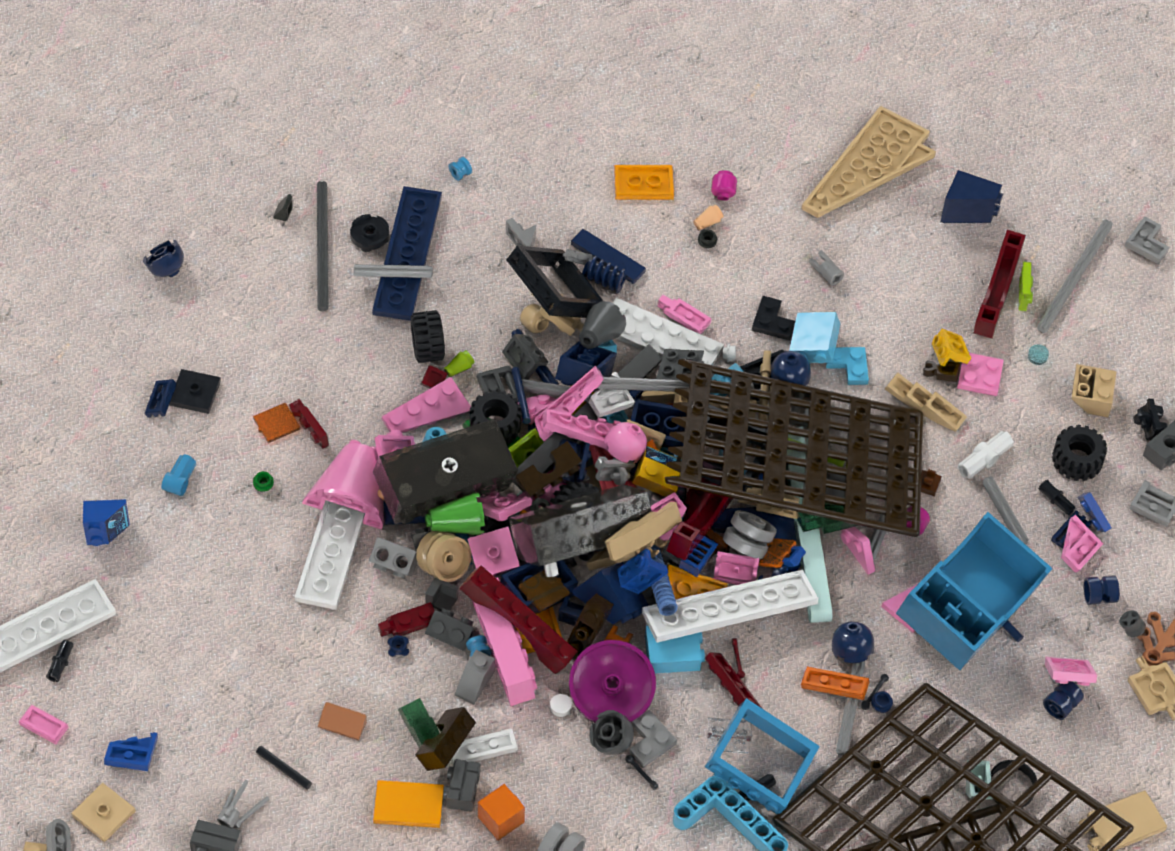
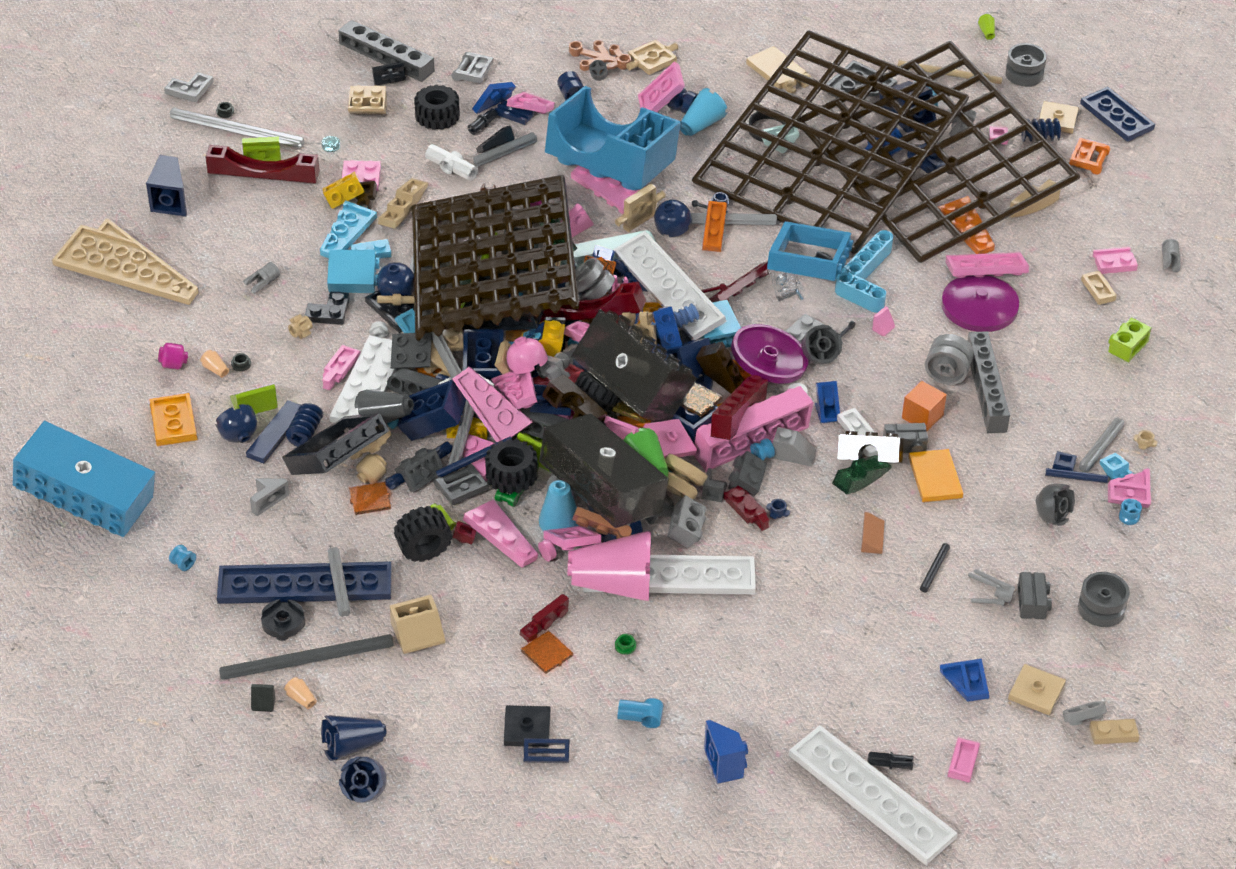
camera: 100 degrees left, 10 degrees down
light grey axle [563,249,593,265] -> none
tan slope [605,502,682,561] -> none
none -> dark azure piece [12,420,155,537]
none -> dark blue cylinder [215,404,257,443]
none -> pearl dark grey plate [216,102,234,118]
none -> lime slope [230,384,278,414]
none -> light nougat cone [284,677,317,709]
none -> tan gear [288,314,313,339]
none -> medium azure wing [320,200,377,258]
none -> dark blue cone [321,715,387,761]
none -> clear orange piece [349,482,391,515]
none -> tan slope [389,595,445,654]
none -> black slope [476,126,515,152]
none -> tan plate [615,184,666,232]
none -> medium azure cone [680,88,728,136]
none -> blue slope [815,381,840,423]
none -> bright pink slope [872,307,895,336]

